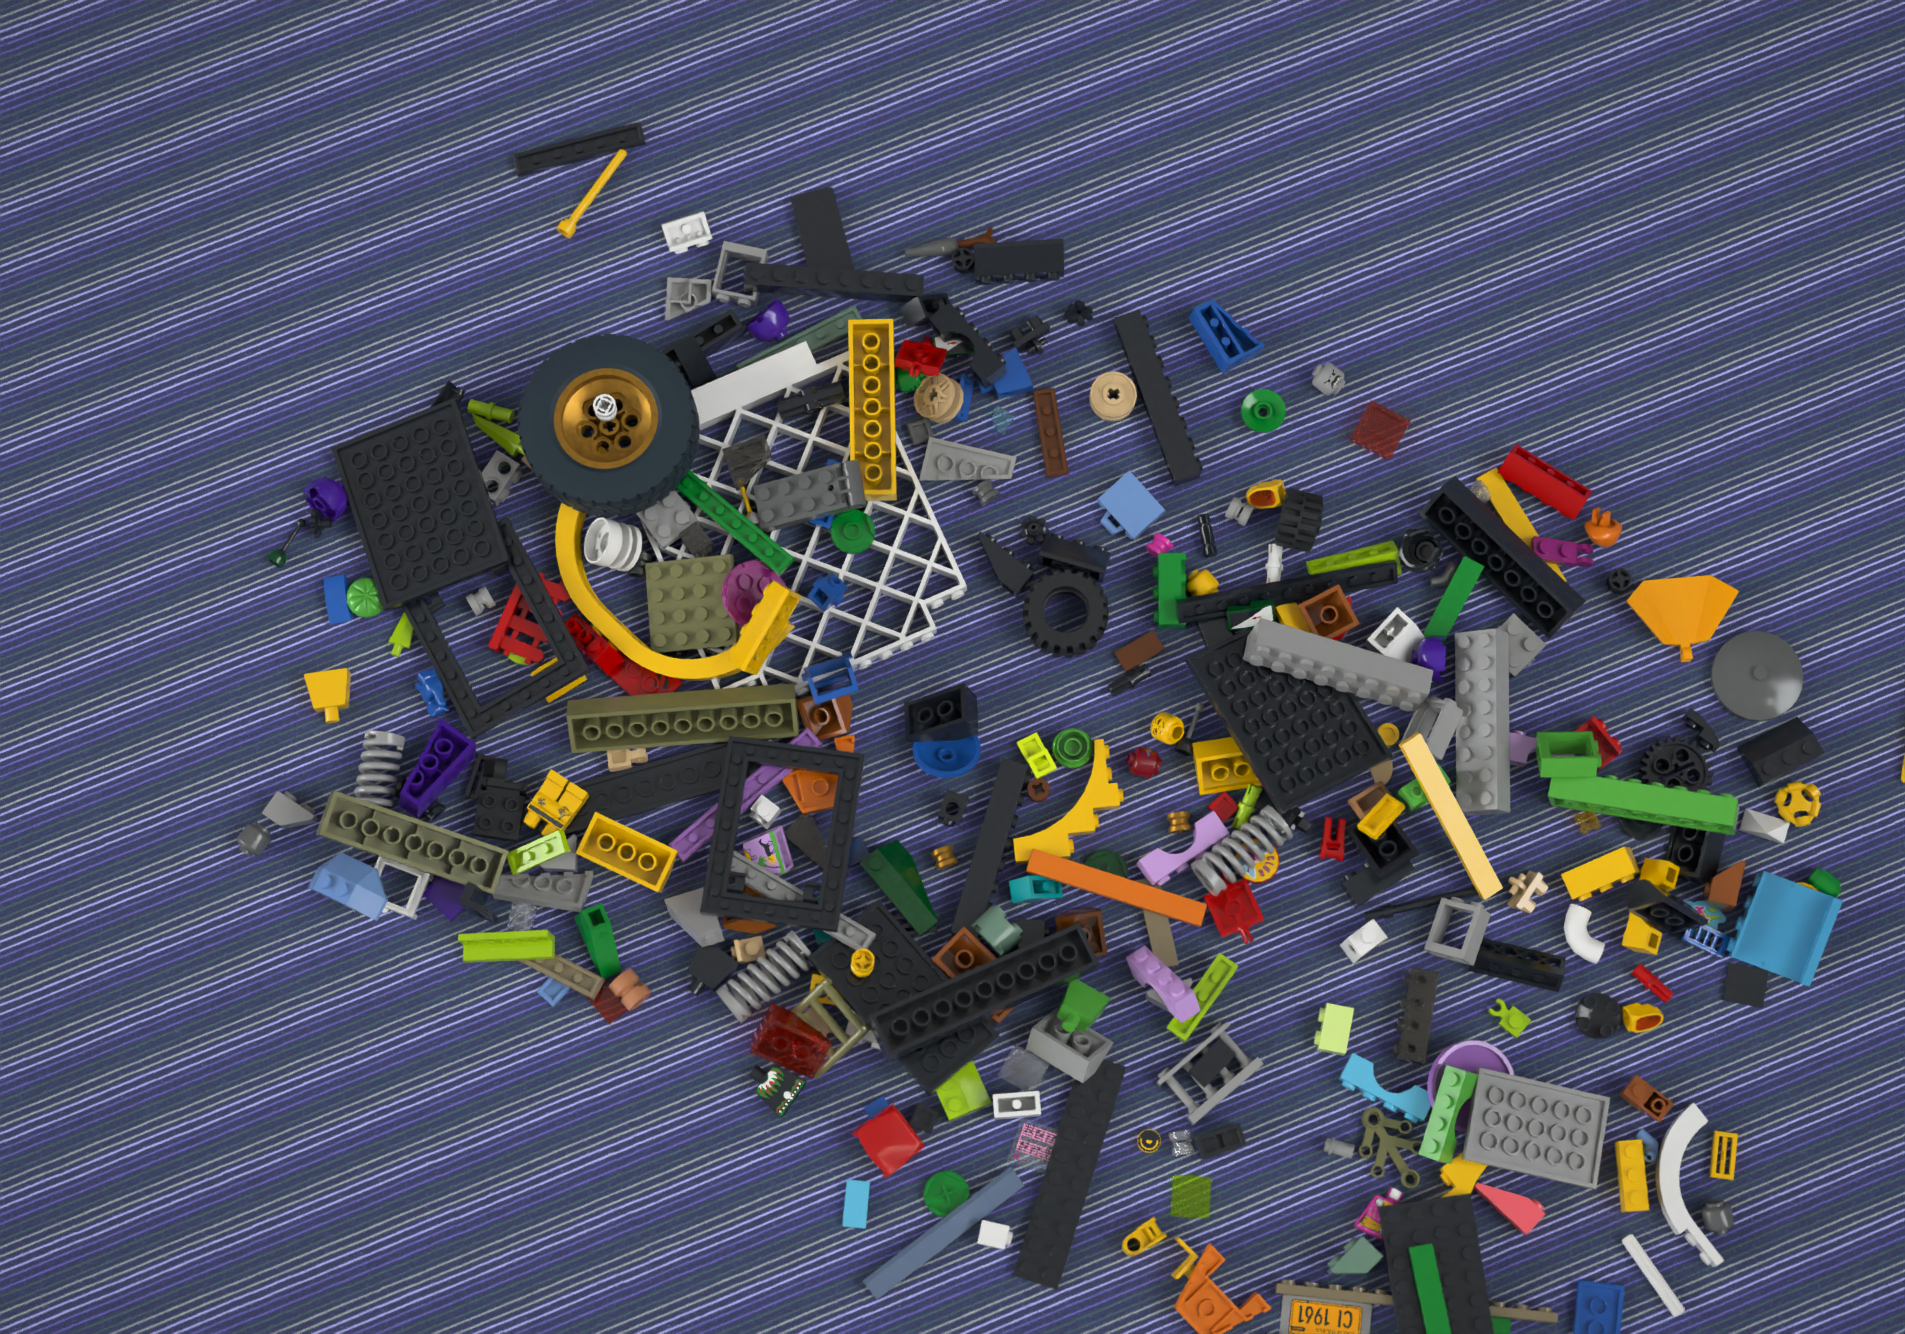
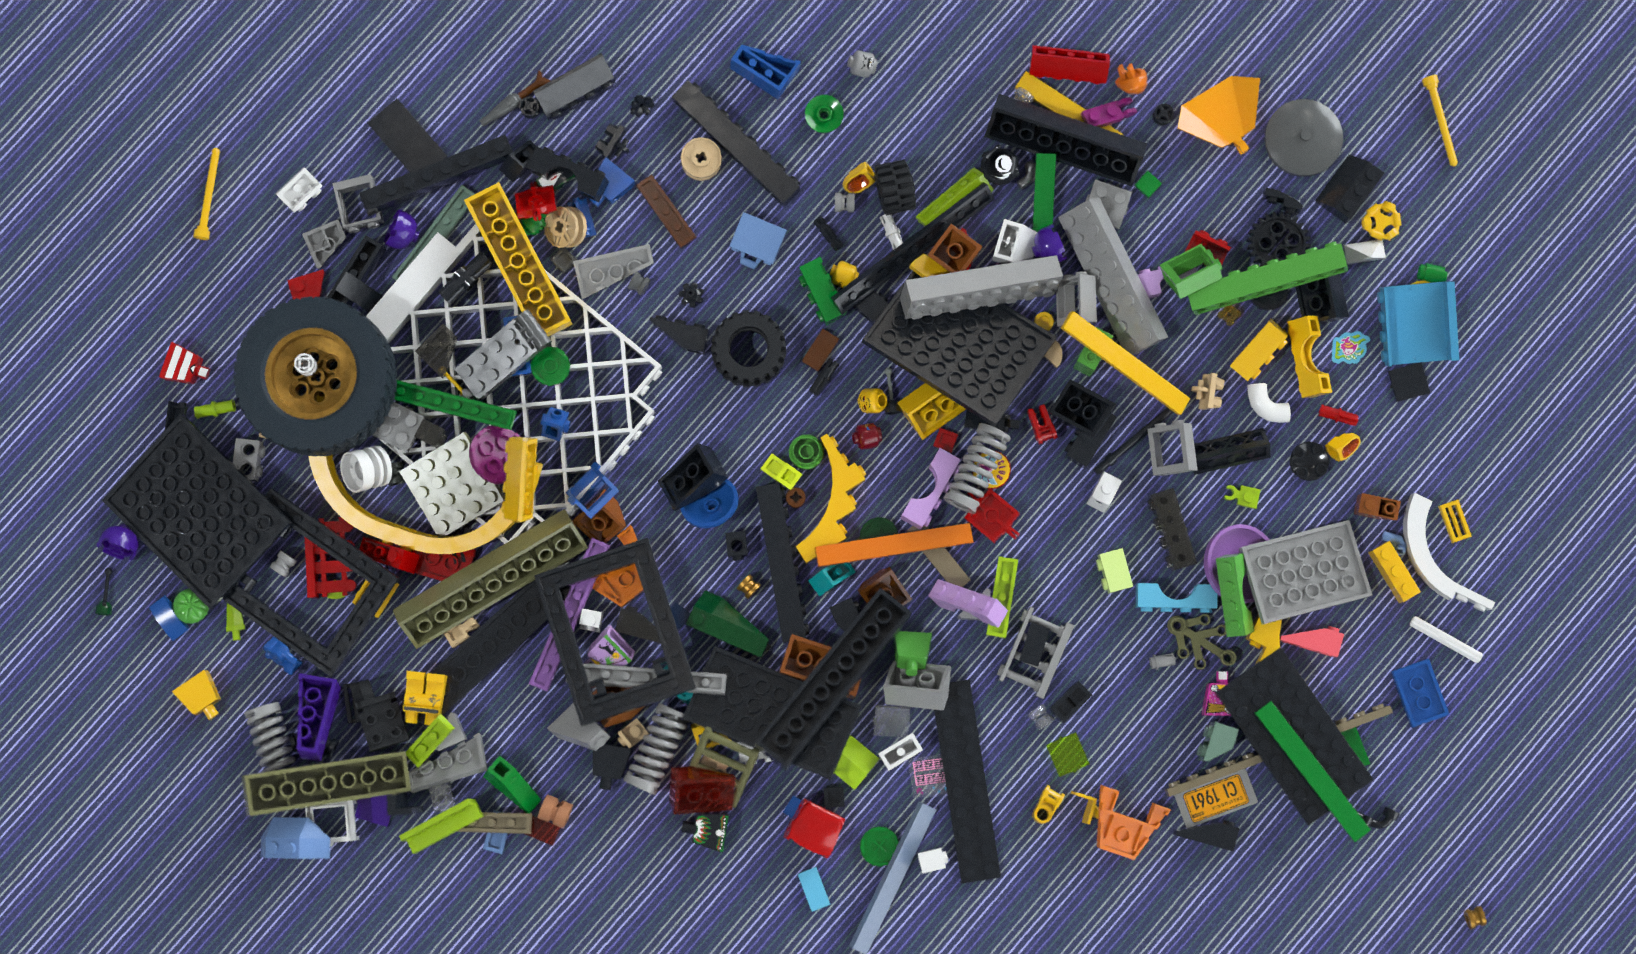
camera: 30 degrees left, 5 degrees up
dark grey head [237,822,271,856] -> none
light grey slope [262,791,318,829] -> none
black plant [310,509,332,539] -> none
lime bar [471,413,525,457] -> none
black tile [512,122,646,177] -> none
yellow slope [576,812,678,893] -> none
yellow wheel [851,949,875,977] -> none
sand green cylinder [971,905,1023,957] -> none
clear light blue tile [992,405,1015,436] -> none
black slope [1038,533,1111,583] -> none
black tile [1137,1129,1161,1153] -> none
dark pink wheel [1145,533,1174,558] -> none
pearl gold wheel [1167,811,1191,834] -> none
slope [1227,600,1276,631] -> none
lime pin [1232,783,1262,830] -> none
medium nougat slope [1348,781,1392,820] -> none
clear red plate [1350,400,1411,461] -> none
yellow tile [1357,793,1405,840] -> none
black slope [1627,879,1708,935] -> none
blue slope [1679,925,1731,958] -> none
dark grey head [1701,1199,1734,1235] -> none
dark orange slope [1703,861,1746,913] -> none
none -> red torso [159,342,210,384]
none -> red wing [287,270,325,300]
none -> green tile [1134,171,1162,199]

